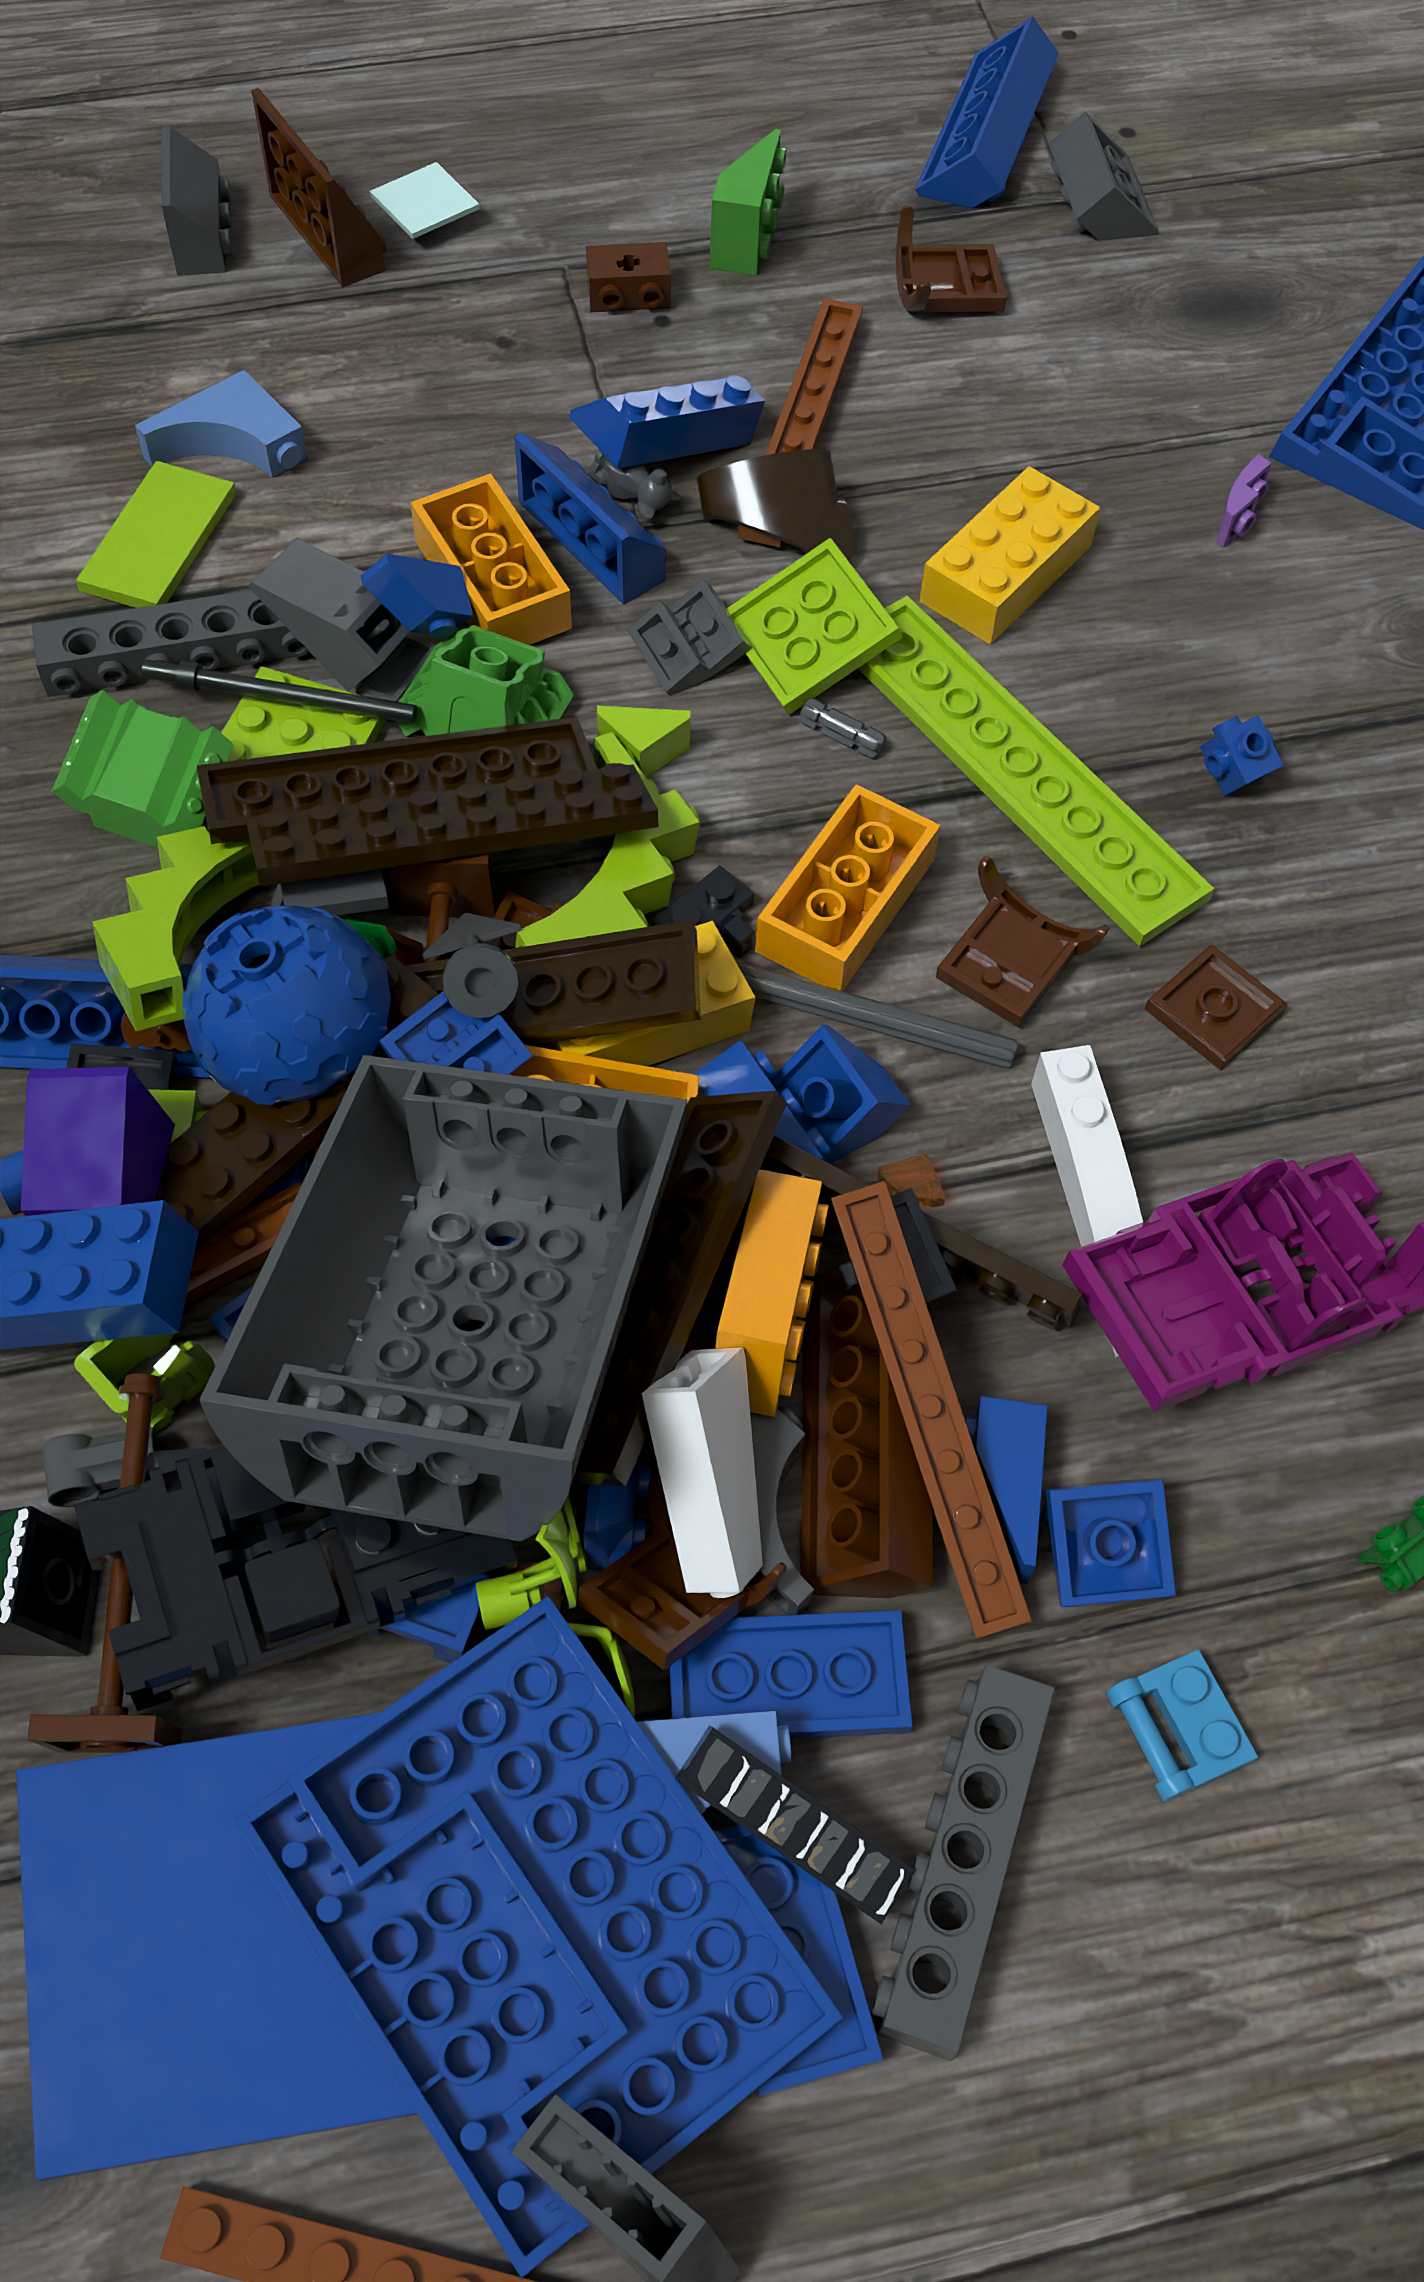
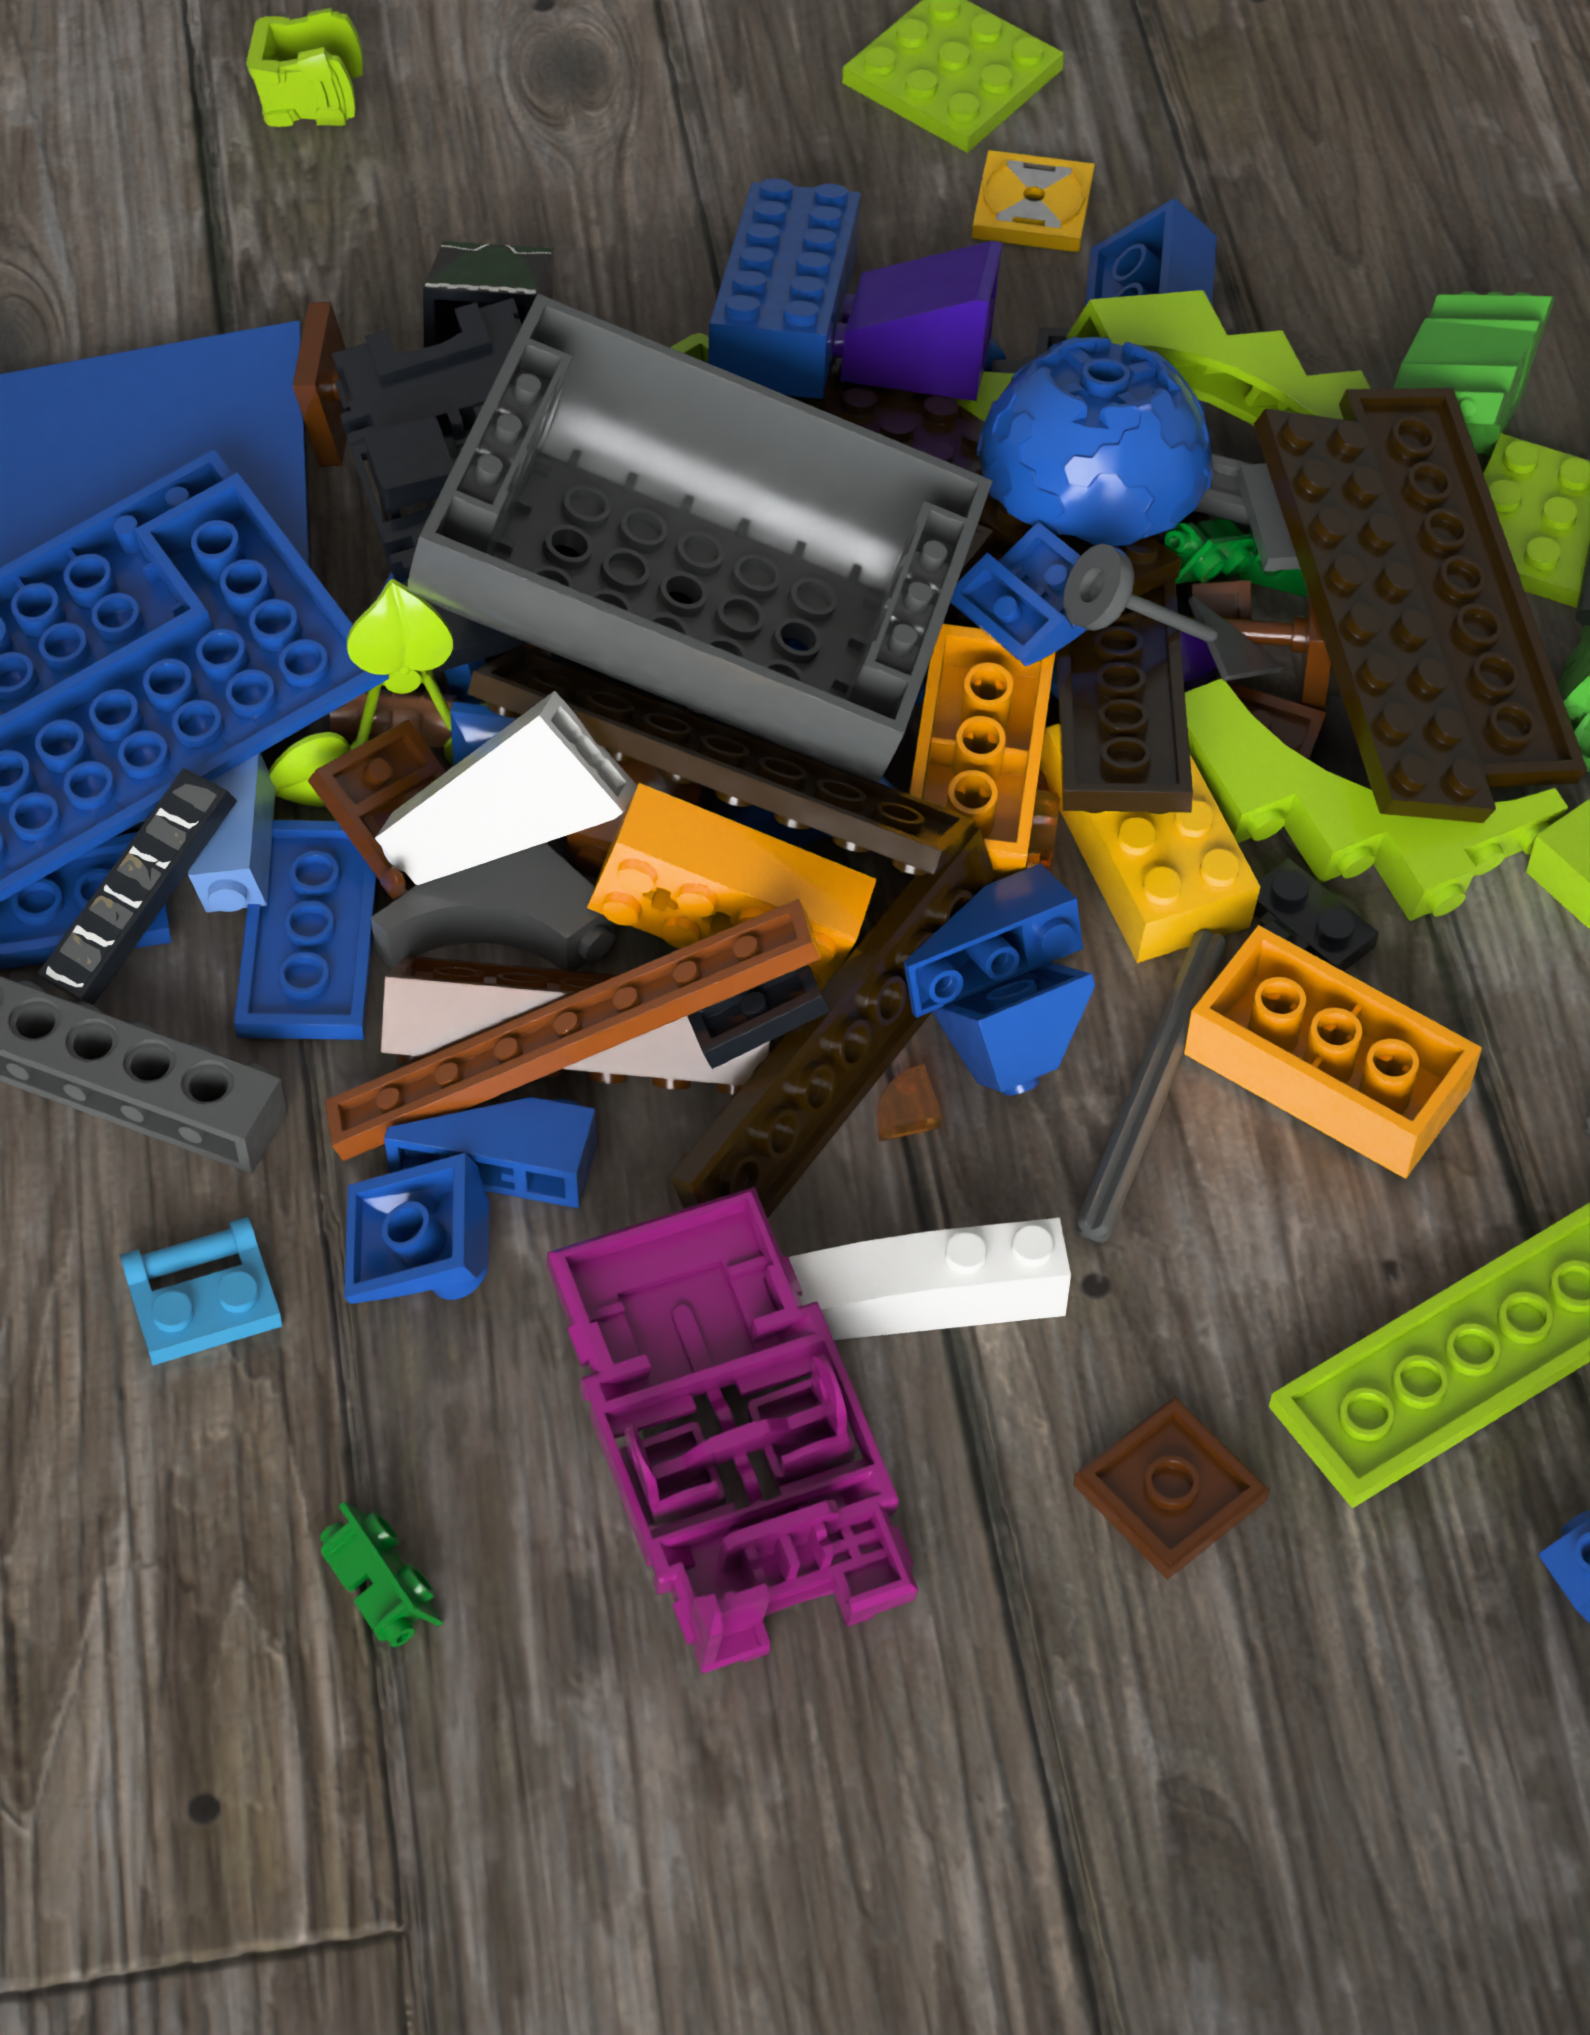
camera: 95 degrees right, 5 degrees down
reddish brown piece [936,856,1109,1028] -> none

